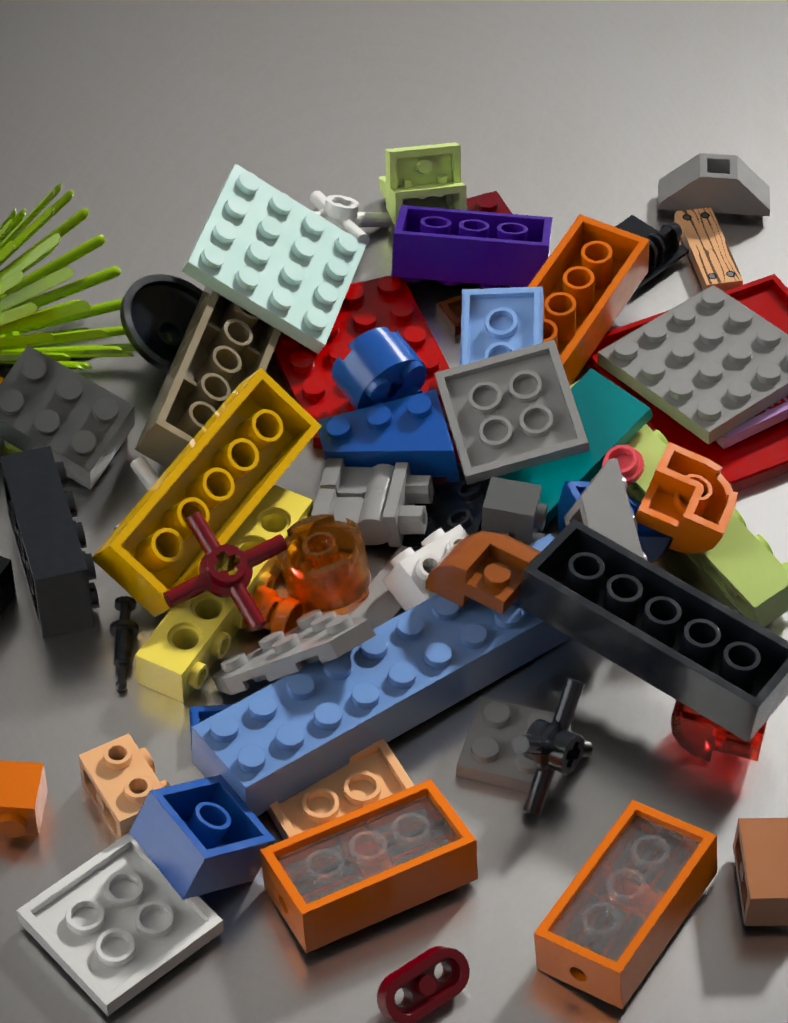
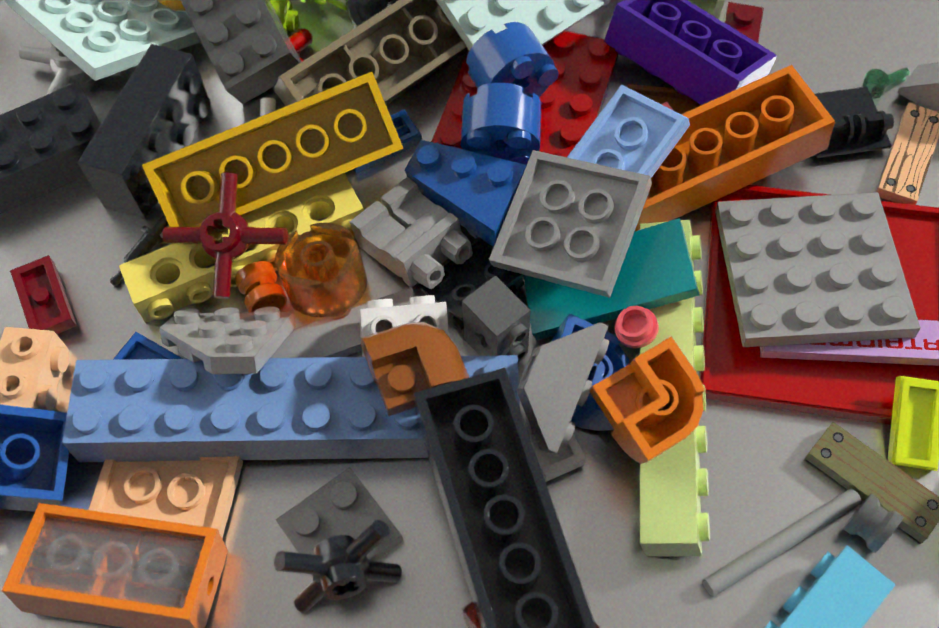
camera: 40 degrees right, 15 degrees up
none -> dark red plate [10,255,77,334]
none -> blue brick [466,22,559,98]
none -> clear green hand [862,67,910,98]

